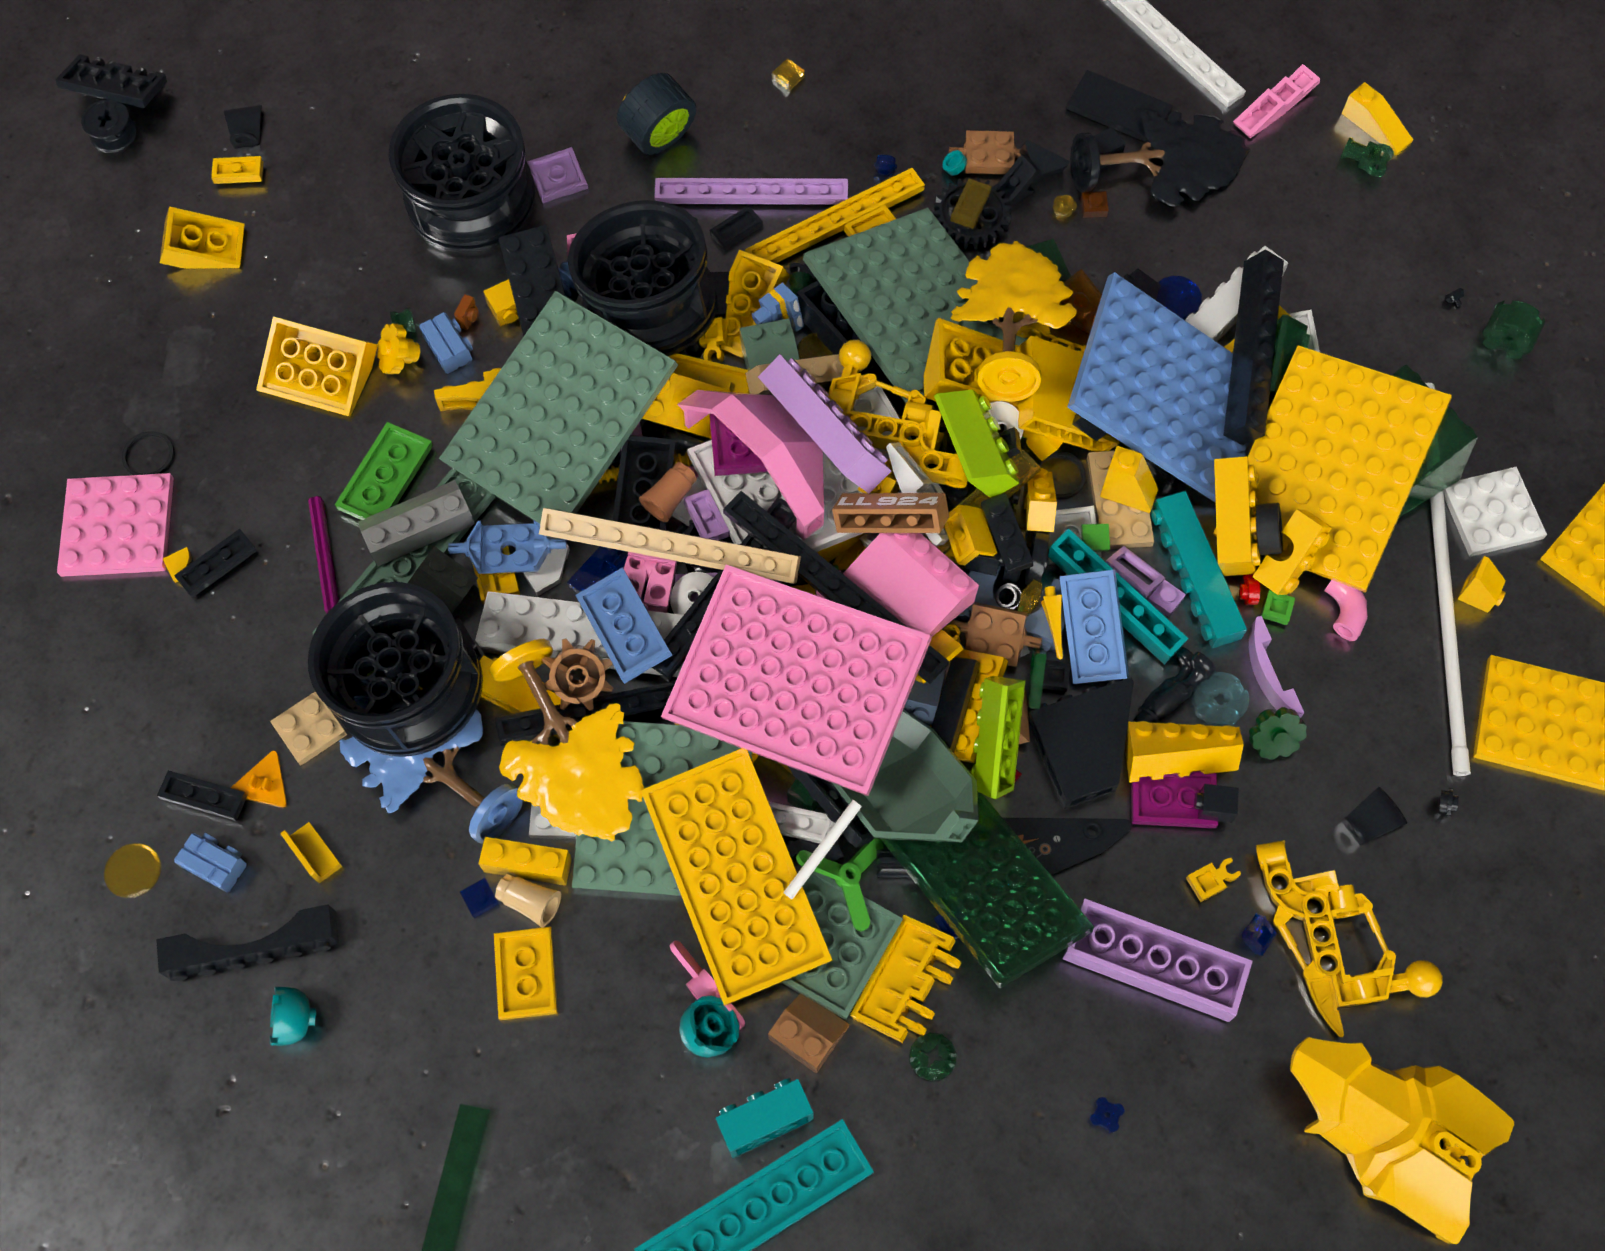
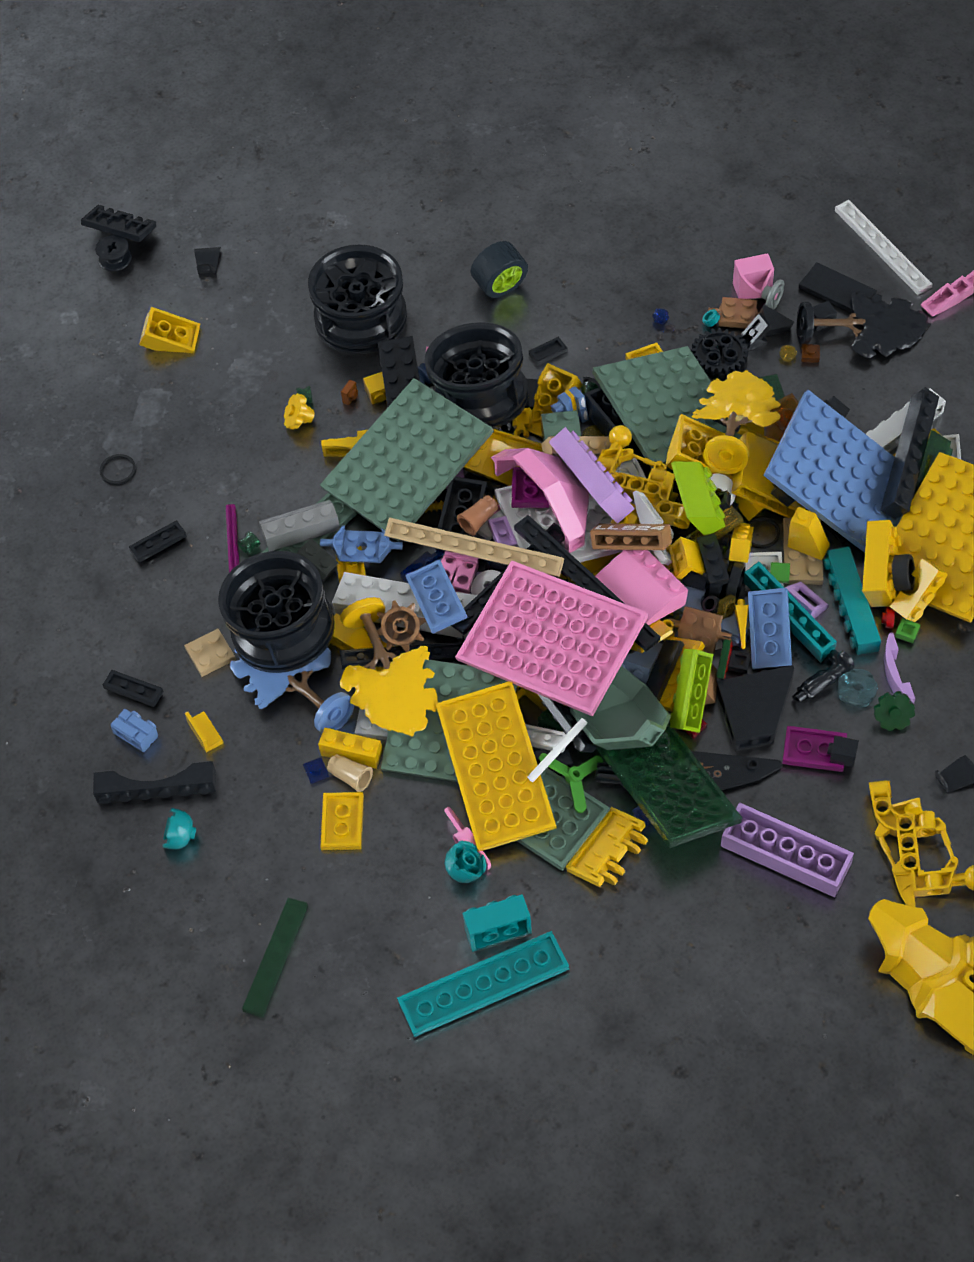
camera: 10 degrees right, 10 degrees down
bright pink plate [57,473,174,577] -> none
clear yellow piece [104,843,161,898] -> none
yellow tile [163,547,192,583] -> none
yellow plate [211,156,263,184] -> none
light orange piece [231,751,287,808] -> none
yellow slope [256,317,378,417] -> none
bright green plate [335,422,433,520] -> none
medium blue brick [419,312,473,374] -> none
white tile [523,536,570,596] -> none
lavender tile [527,147,588,203] -> none
lavender plate [655,178,848,205] -> none
yellow plate [745,168,925,263] -> none
medium nougat slope [768,993,850,1074] -> none
clear yellow plate [772,58,805,91] -> none
clear green gear [909,1032,957,1081] -> none
clear yellow tile [950,178,992,229] -> none
clear blue plate [1090,1097,1124,1132] -> none
yellow wedge [1124,721,1244,783] -> none
lavender plate [1148,579,1186,617] -> none
clear blue tile [1156,276,1202,320] -> none
yellow plate [1186,858,1241,902] -> none
clear blue plate [1241,914,1277,956] -> none
bright pink cylinder [1324,580,1368,641] -> none
none -> clear green wheel [237,531,261,555]
none -> bright pink piece [733,253,785,310]

